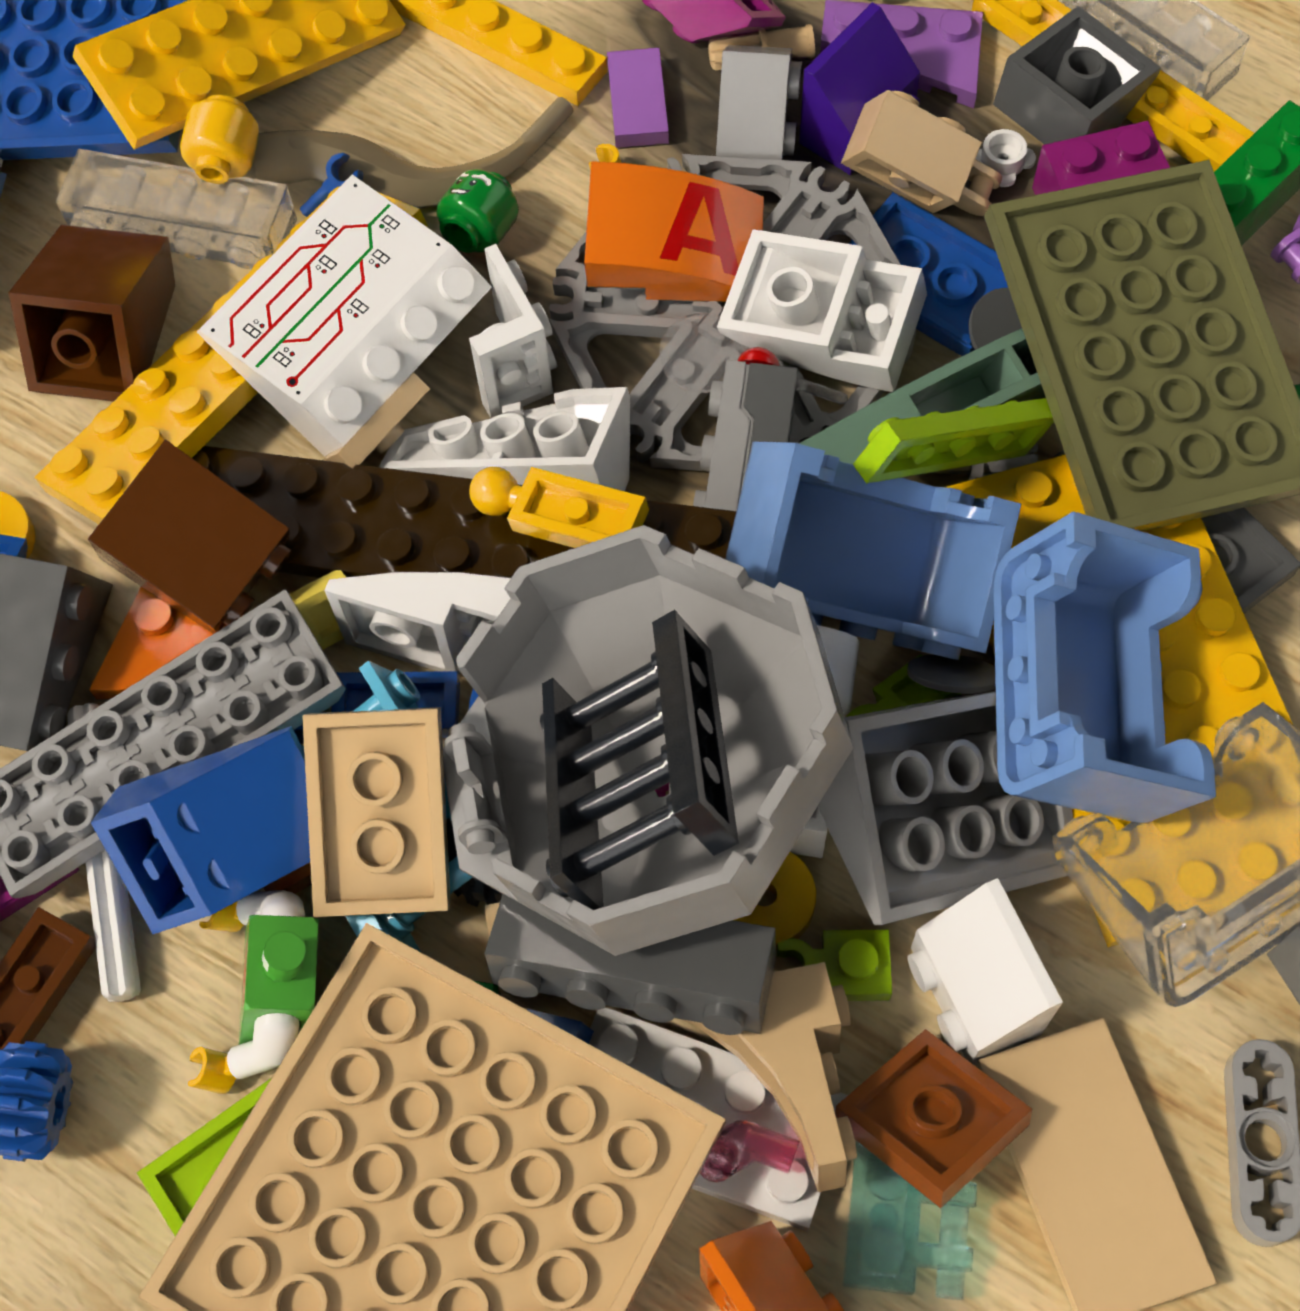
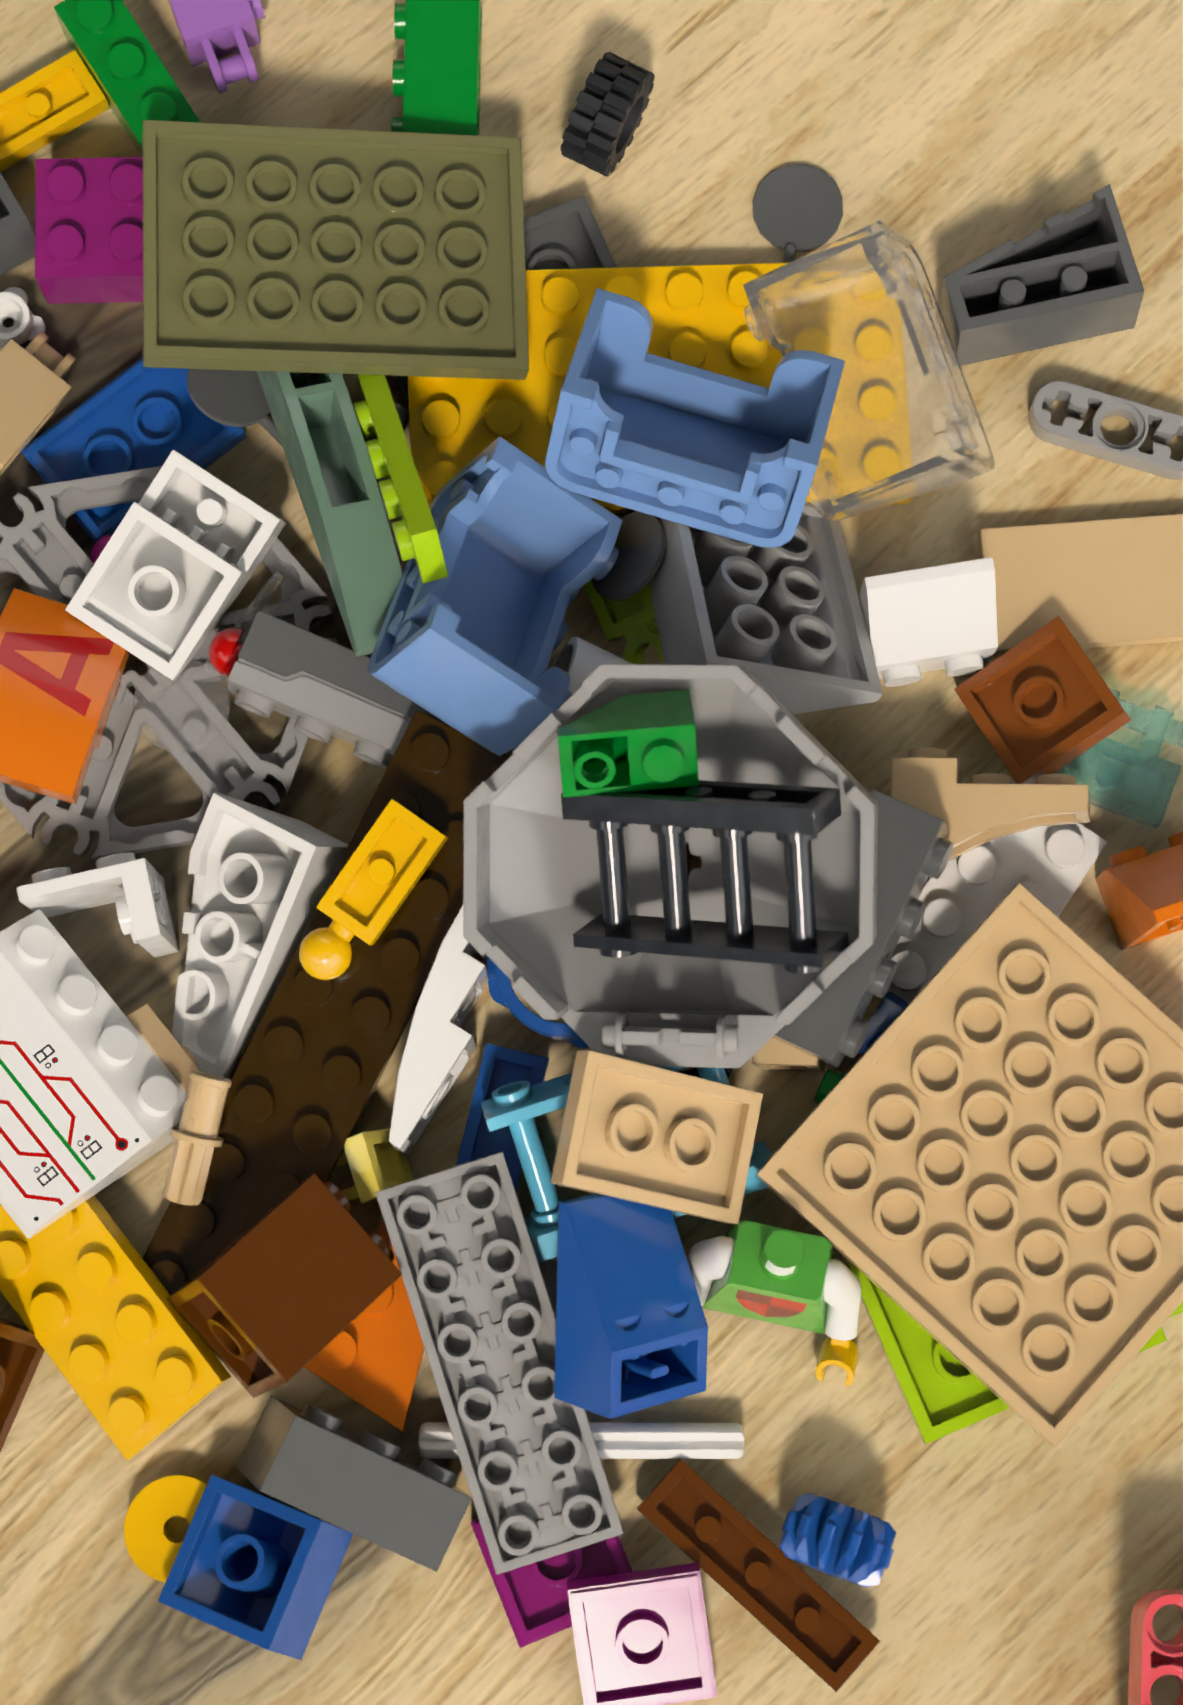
camera: 80 degrees left, 15 degrees up
clear pink arm [700,1120,800,1183] -> none
lime plate [777,930,892,1001] -> none
none -> tan axle [164,1071,232,1206]
none -> green slope [557,689,699,798]

